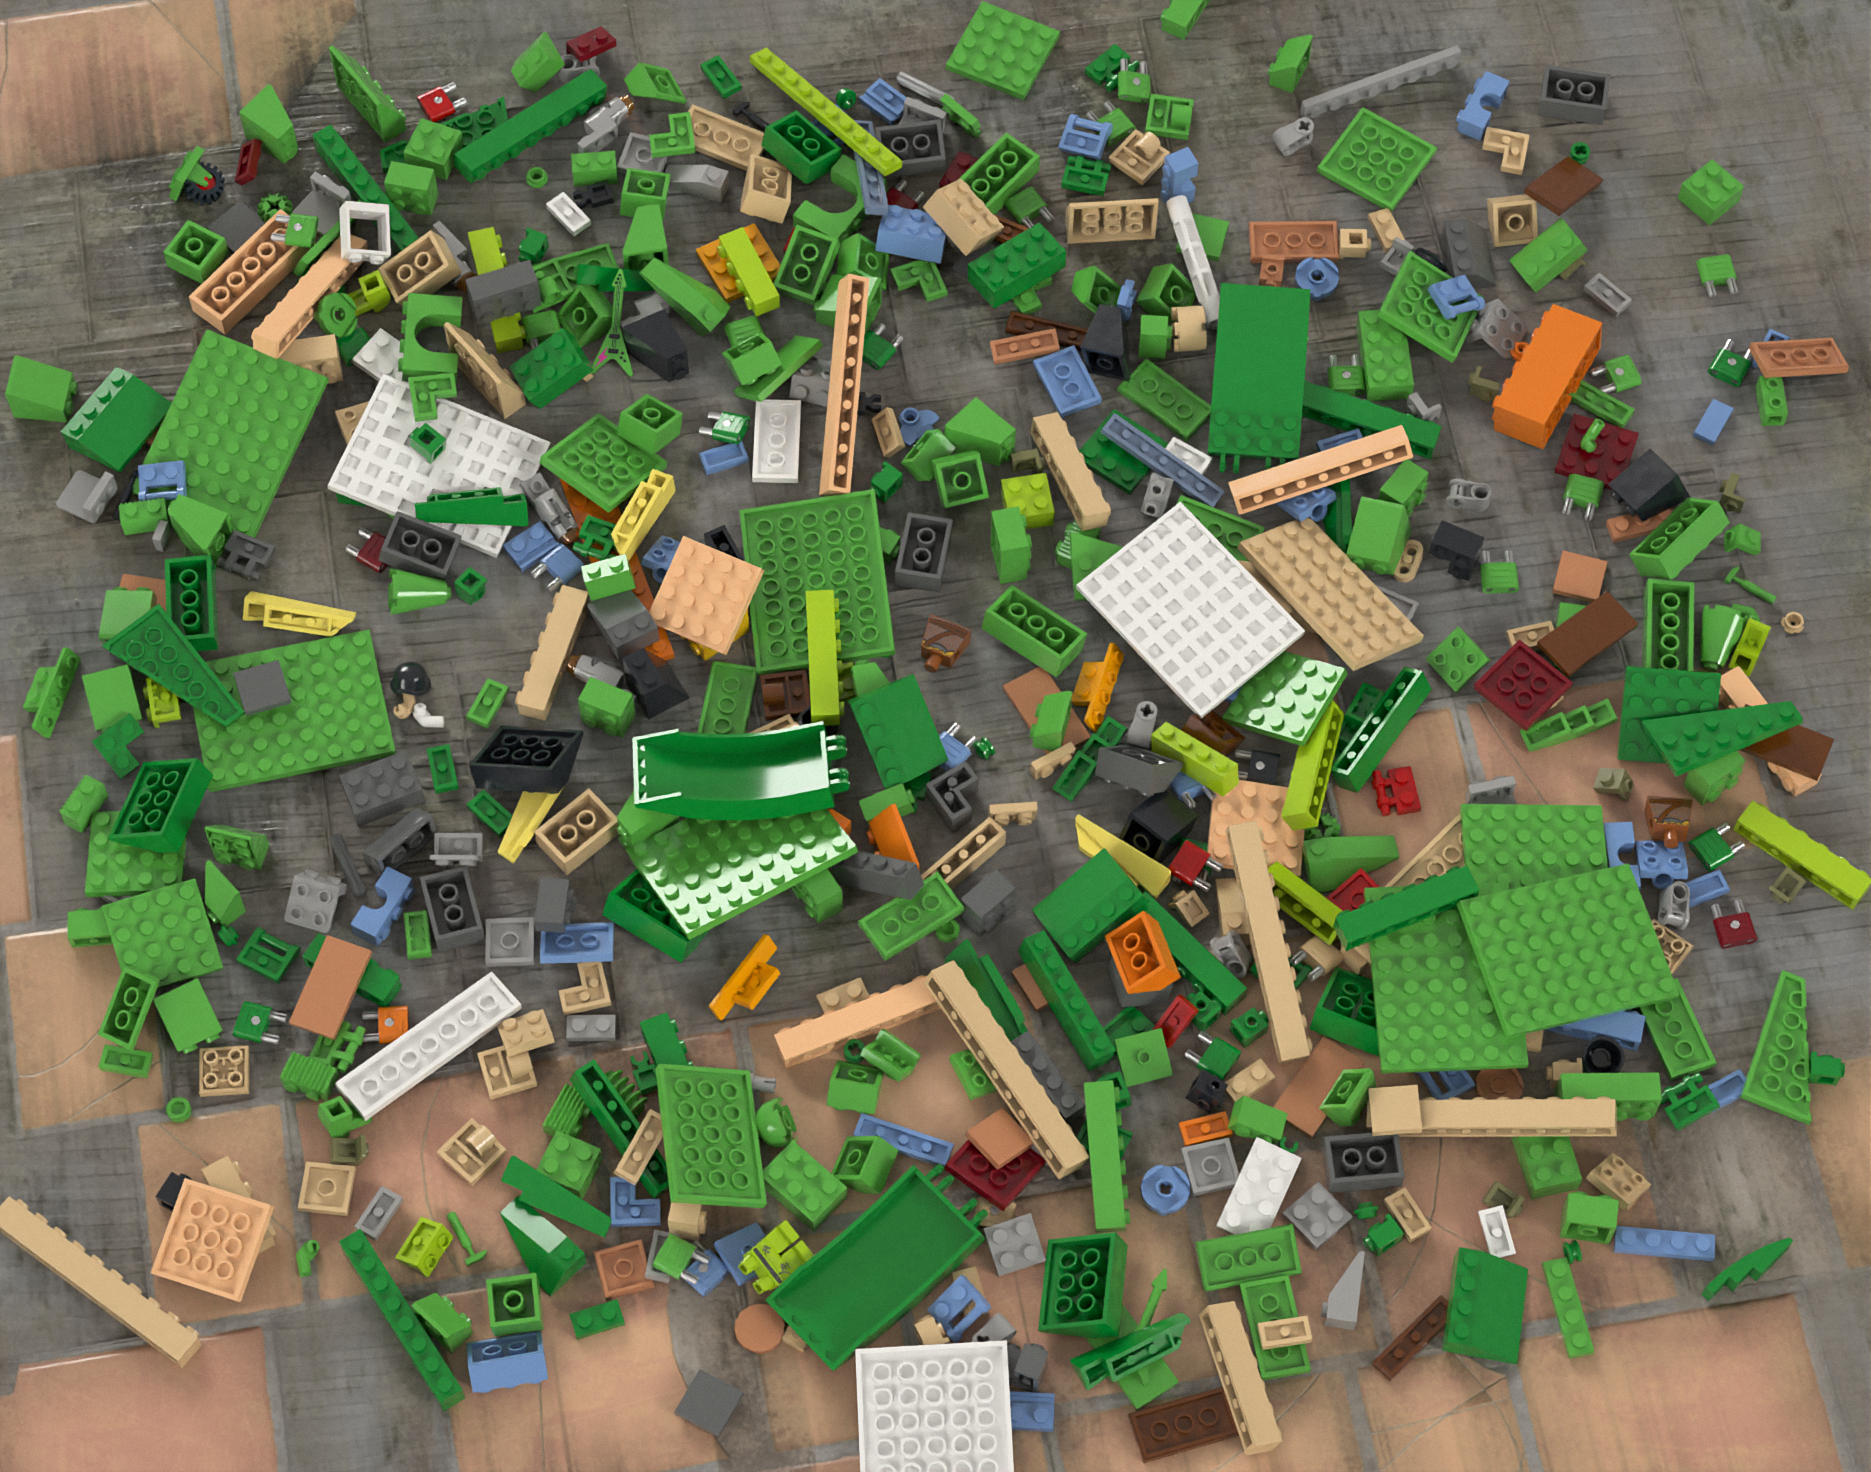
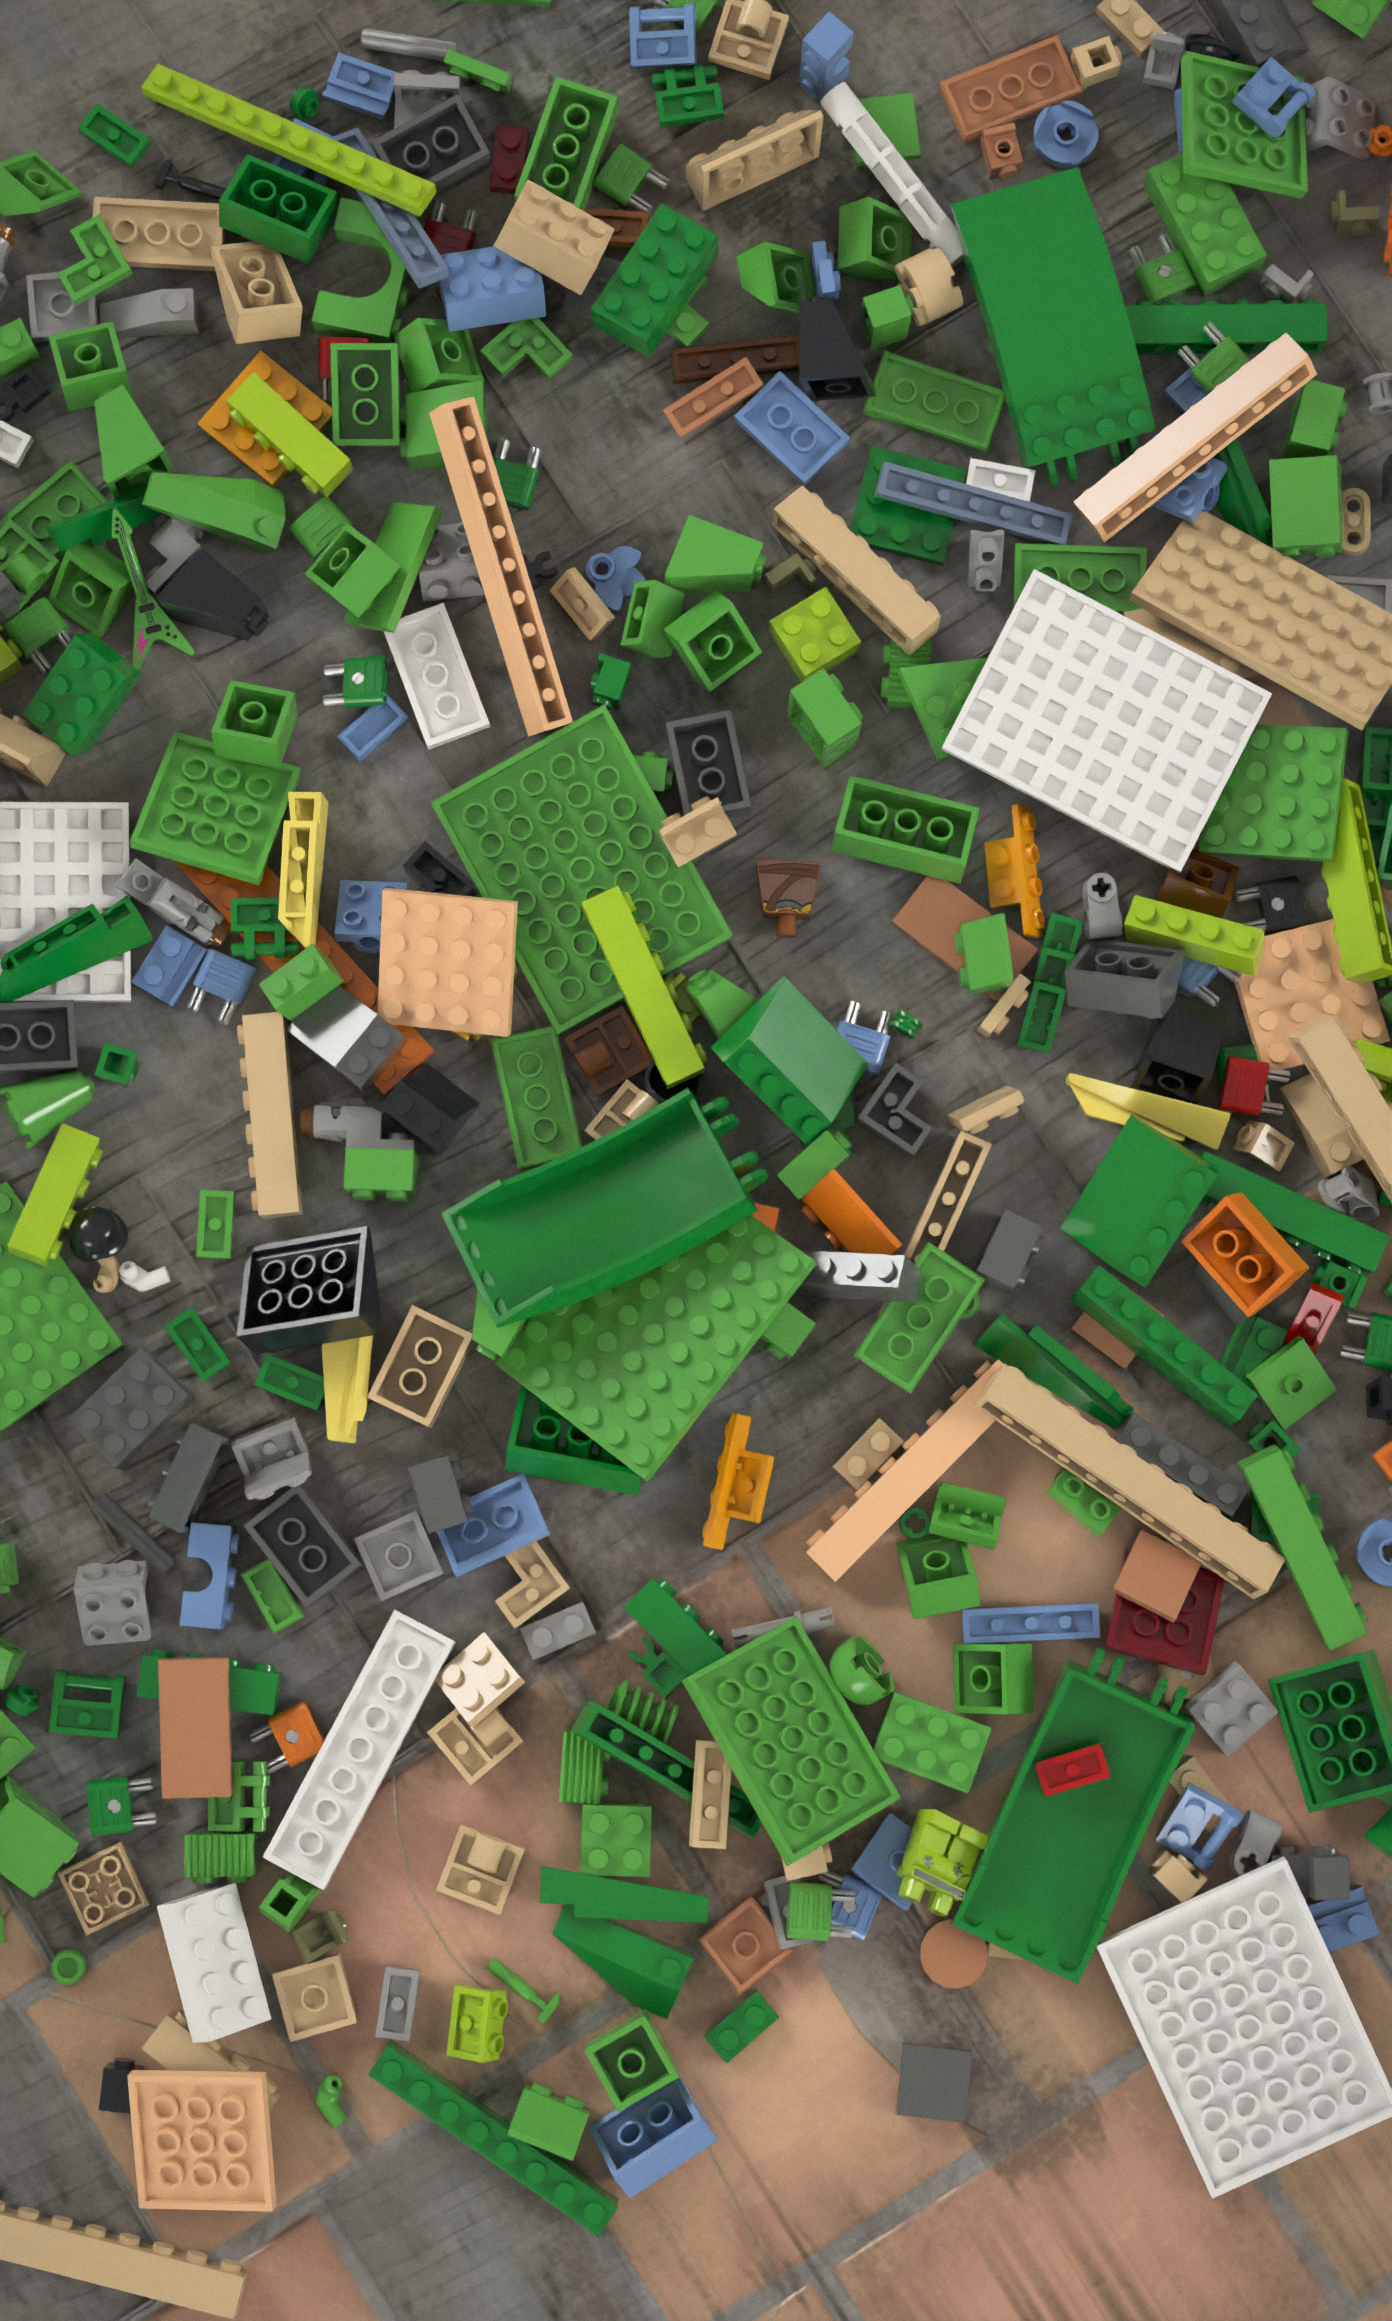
camera: 25 degrees left, 20 degrees up
medium blue plate [610,1177,661,1227] -> none
none -> lime brick [7,1123,104,1267]
none -> white brick [157,1883,271,2043]
none -> tan bracket [658,796,737,868]
none -> red plate [1034,1743,1111,1797]
none -> bright green piece [1178,322,1251,394]

